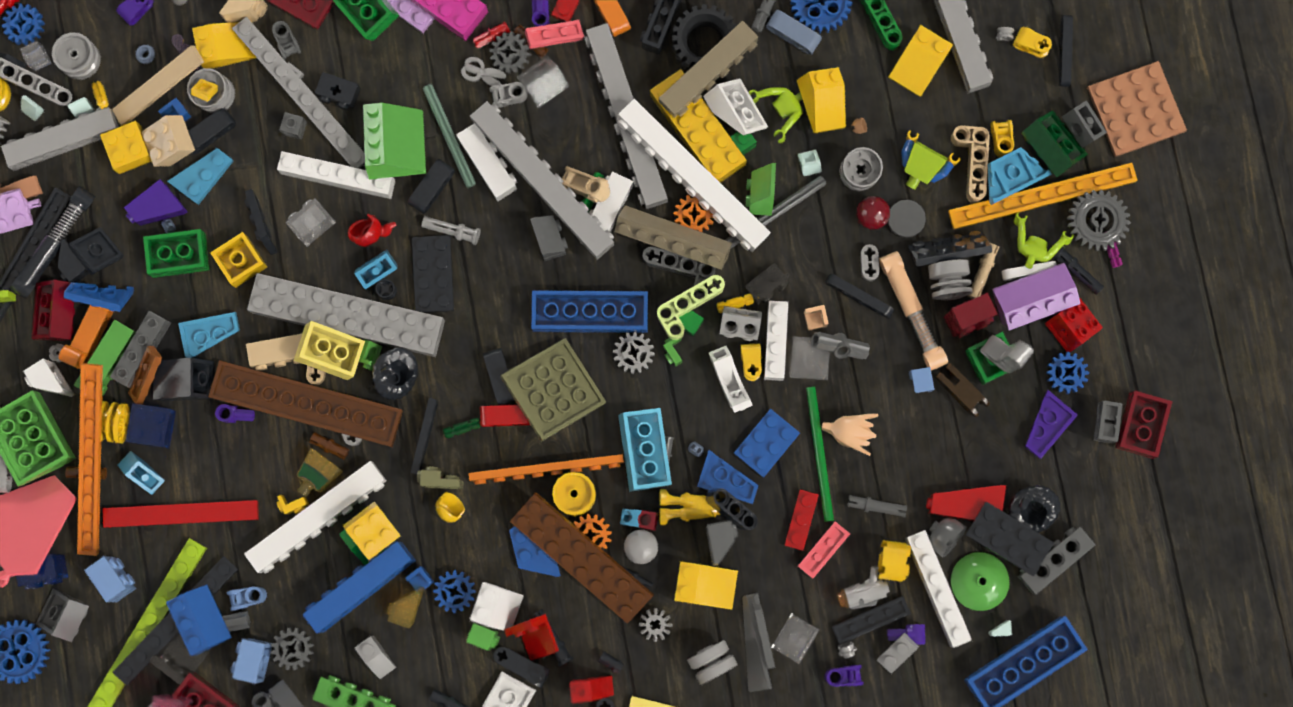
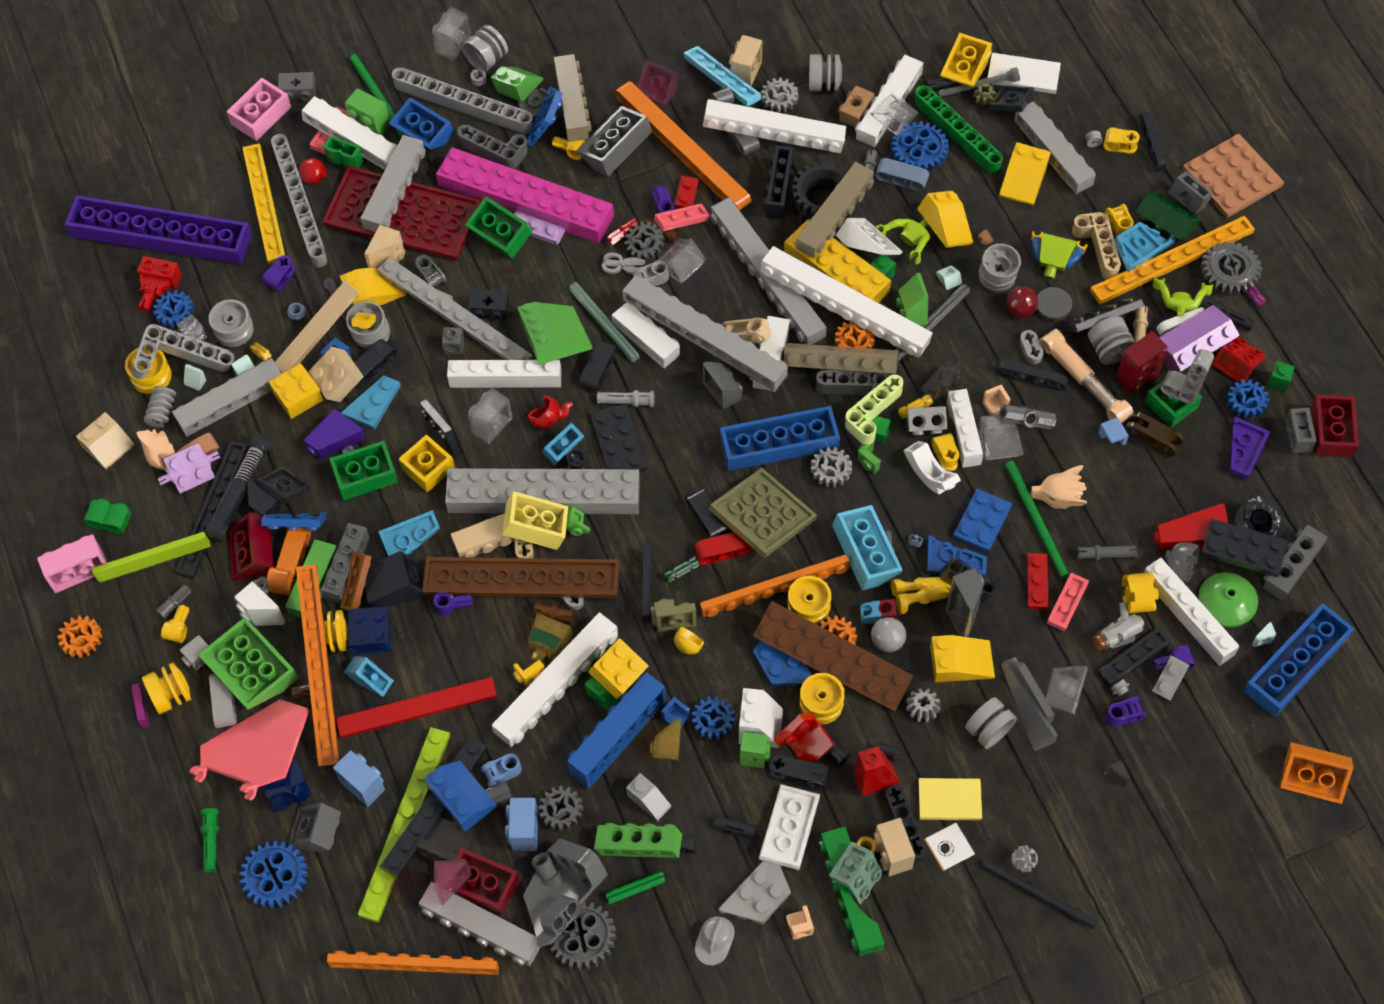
camera: 15 degrees left, 20 degrees down
black piece [372,347,418,400] -> none
none -> yellow wheel [800,673,844,724]
none -> green brick [1267,361,1295,393]

